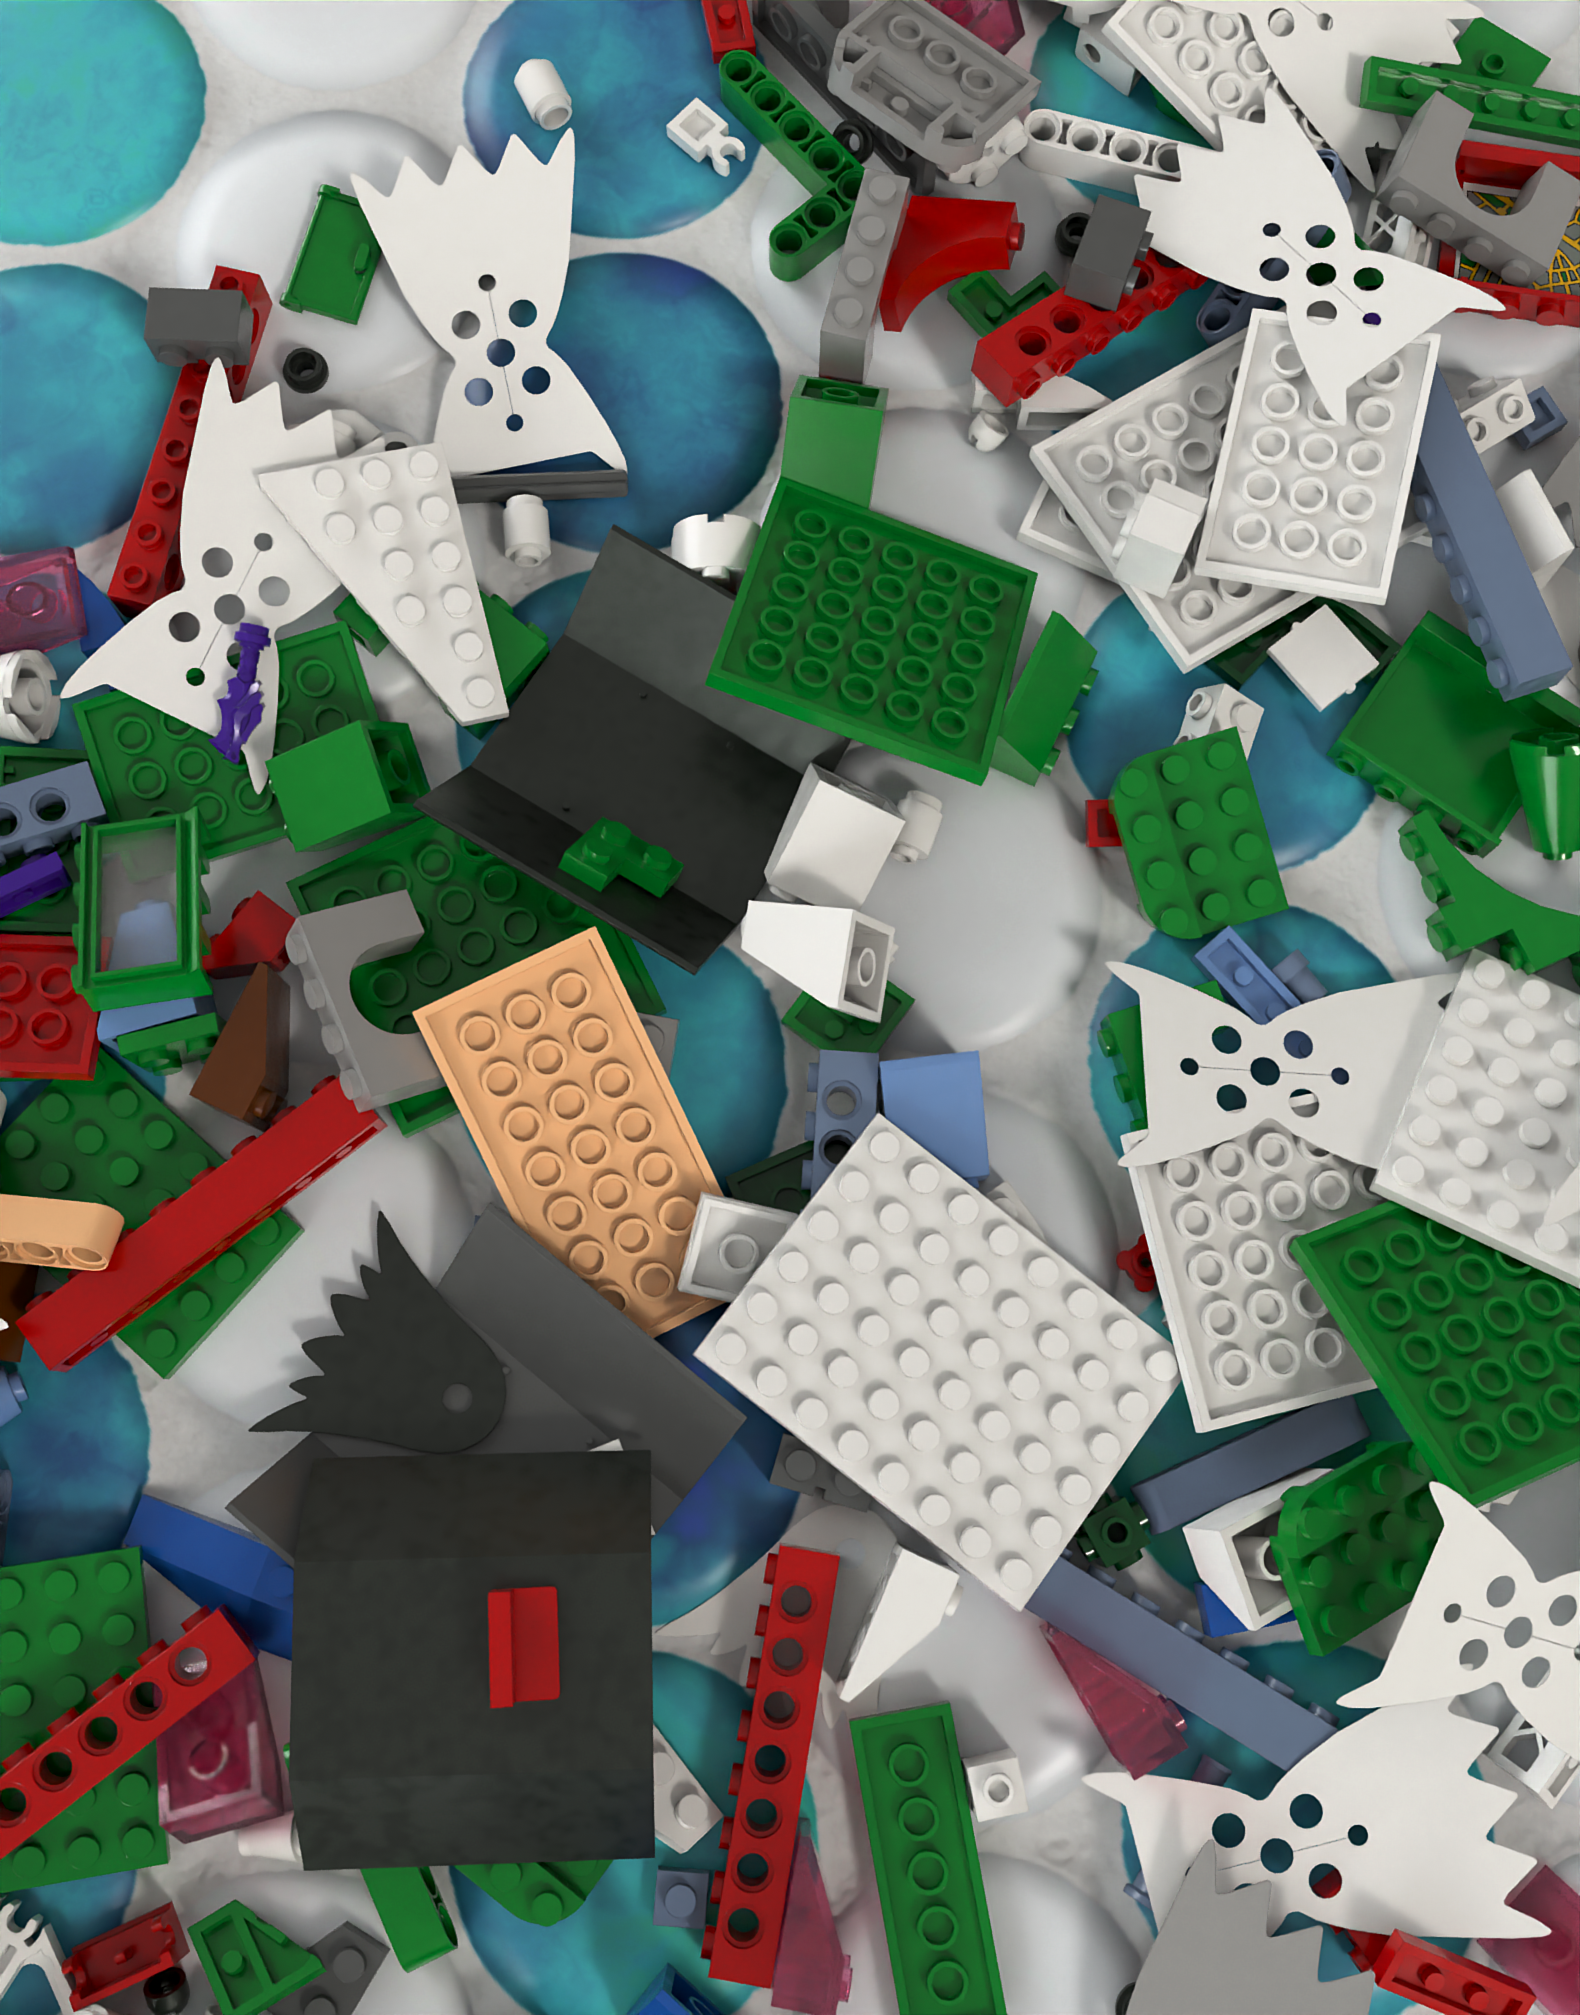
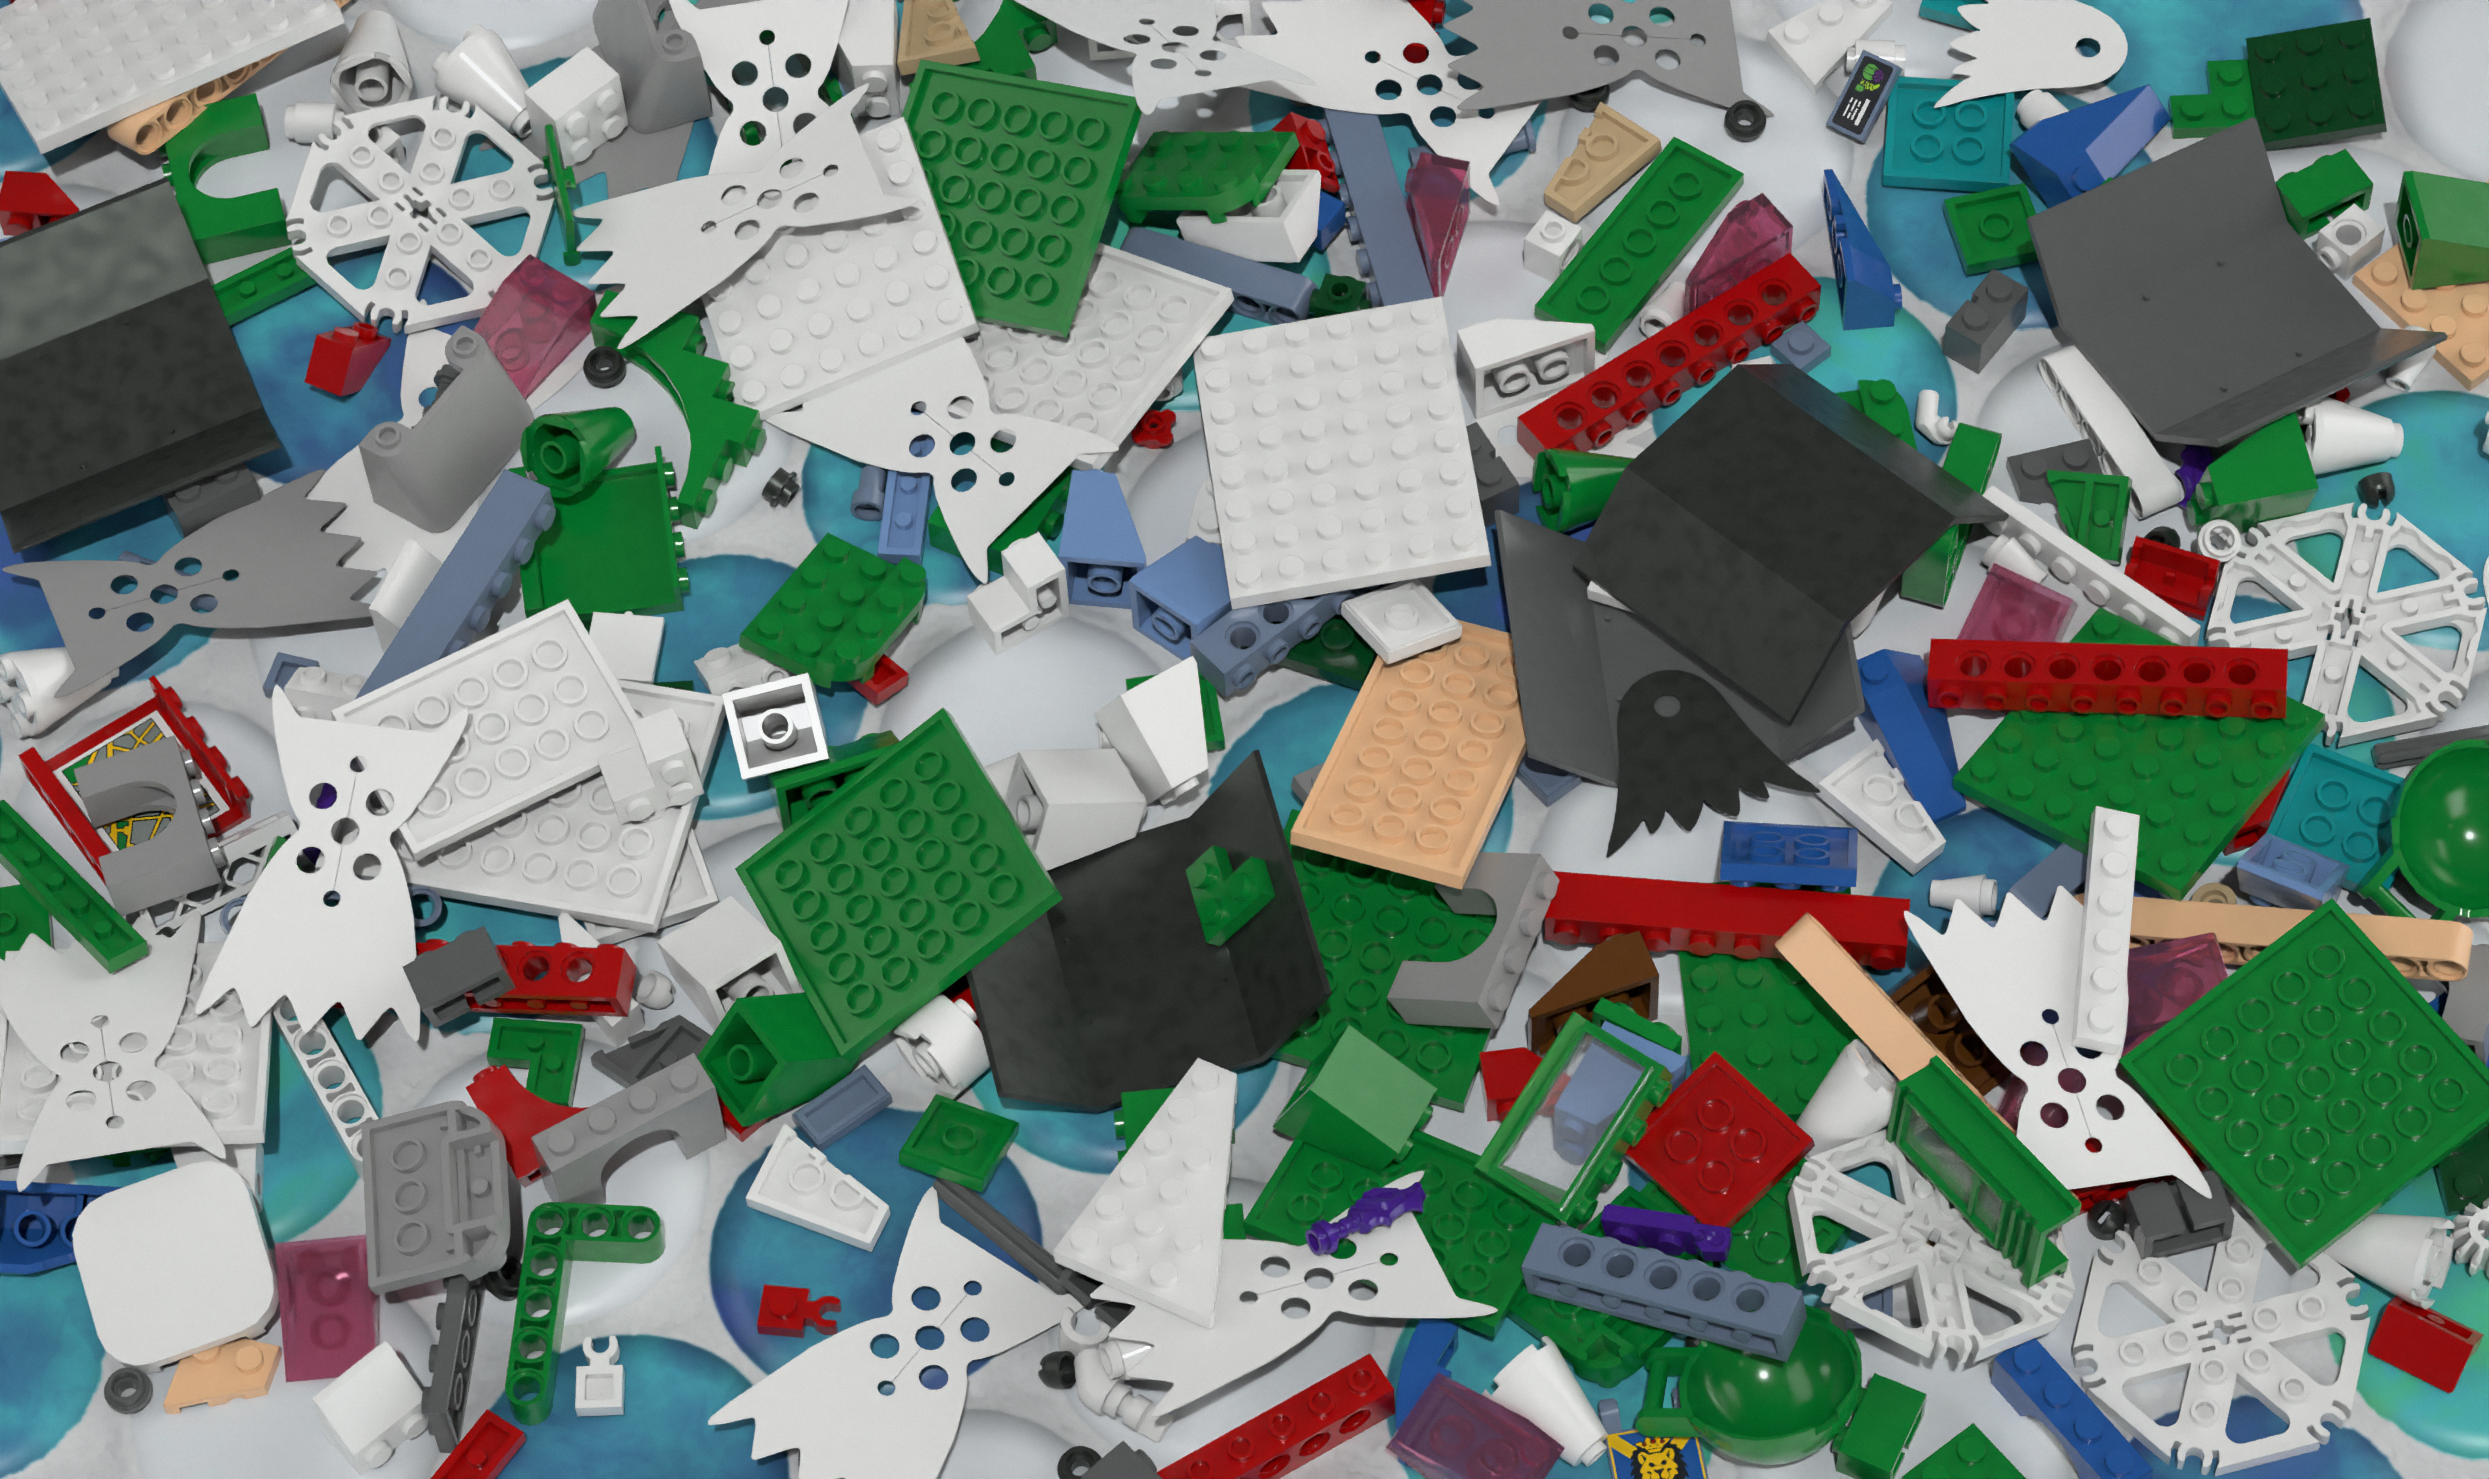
camera: 130 degrees left, 20 degrees down
red panel [488,1586,560,1708] -> none
white brick [502,494,551,568] -> none
pearl dark grey plate [1055,212,1090,258] -> none
none -> dark grey wing [590,1015,712,1088]
none -> white slope [657,896,803,1031]
none -> white slope [722,673,829,780]
none -> white wing [746,1123,891,1252]
none -> red plate [757,1284,842,1338]
none -> pearl dark grey plate [761,468,800,507]
none -> sand blue tile [792,1064,893,1152]
none -> green plate [898,1094,1019,1192]
none -> white brick [967,532,1070,655]
none -> pearl dark grey hinge [1038,1351,1076,1389]
none -> medium blue slope [1058,469,1147,609]
none -> red slope [1271,112,1340,193]
none -> green cone [1532,448,1635,533]
none -> tan wing [1544,102,1662,223]
none -> white cone [1640,281,1691,337]
none -> blue plate [1720,821,1858,892]
none -> white wing [1816,739,1946,875]
none -> white arm [1915,390,1958,445]
none -> white cone [1930,874,1998,919]
none -> white plate [1982,485,2201,646]

